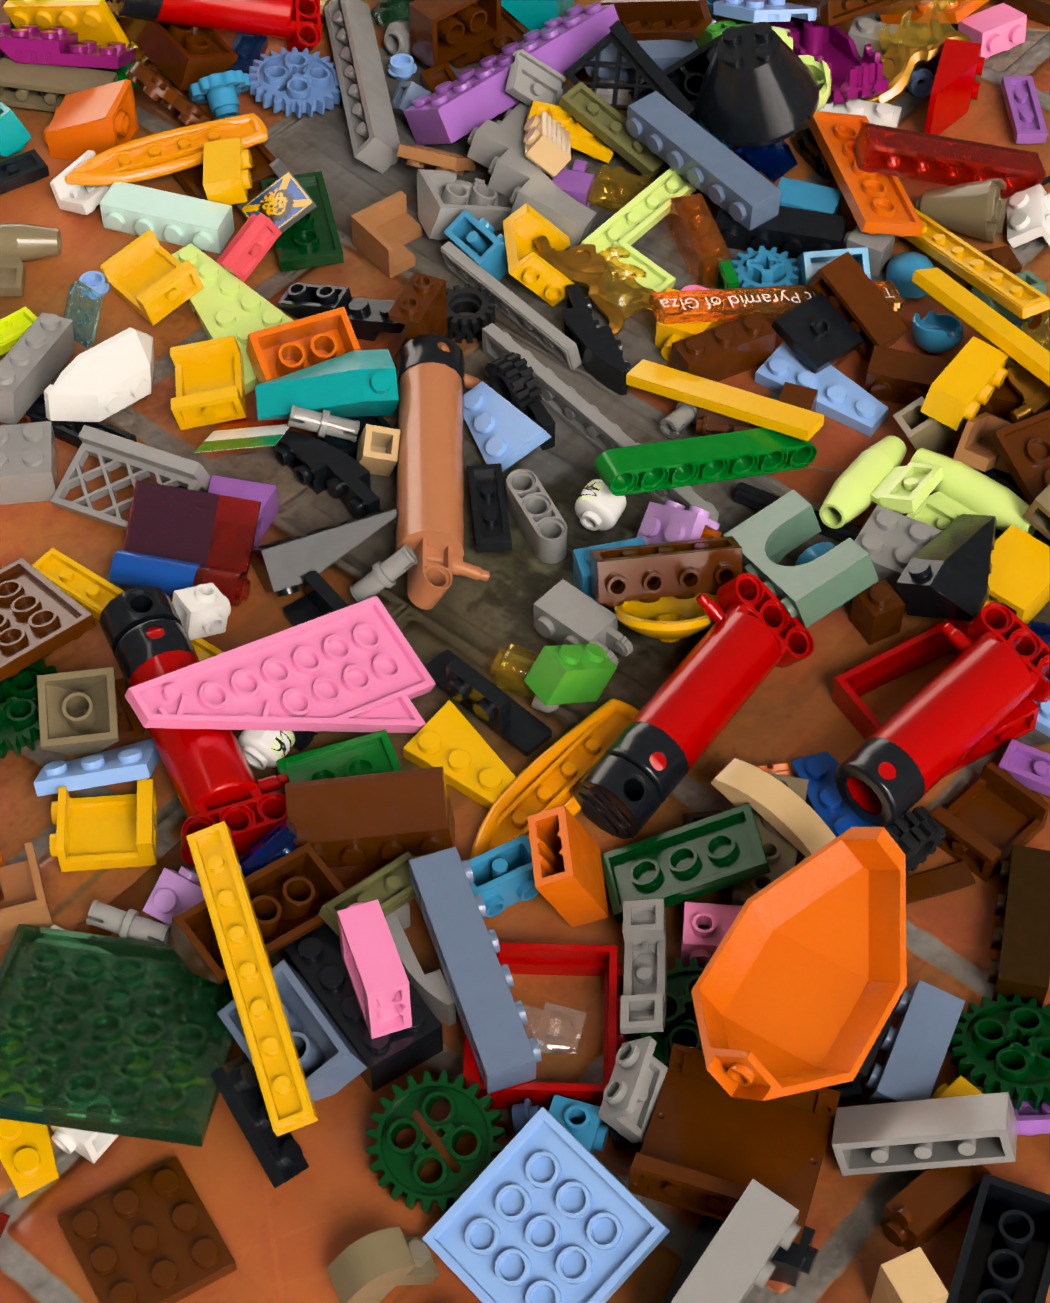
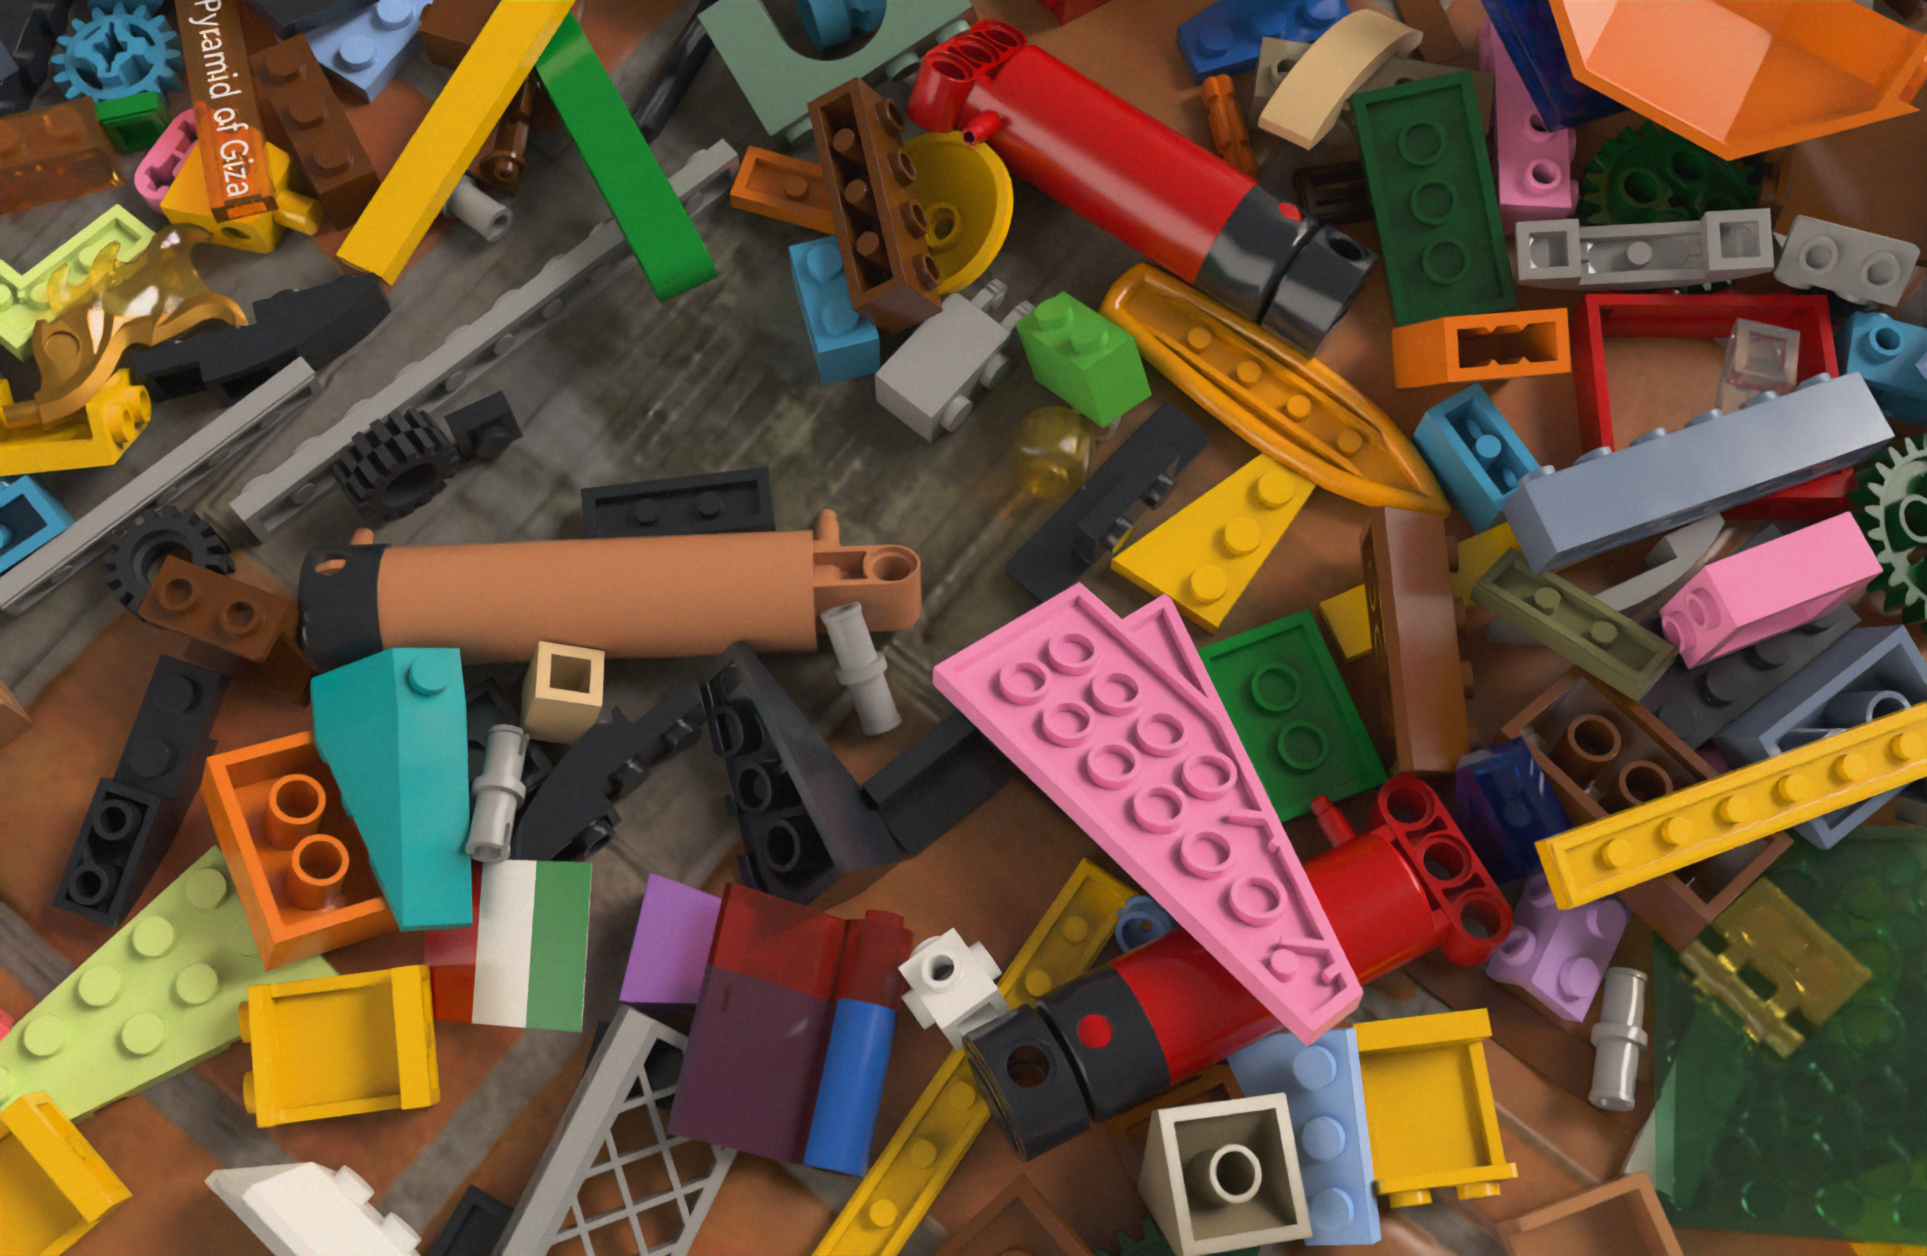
camera: 95 degrees left, 20 degrees up
light blue wing [463,381,551,472] -> none
light grey beam [506,469,568,564] -> none
white head [575,479,627,531] -> none
lavender bracket [636,500,720,545] -> none
none -> clear yellow plate [1678,876,1873,1059]

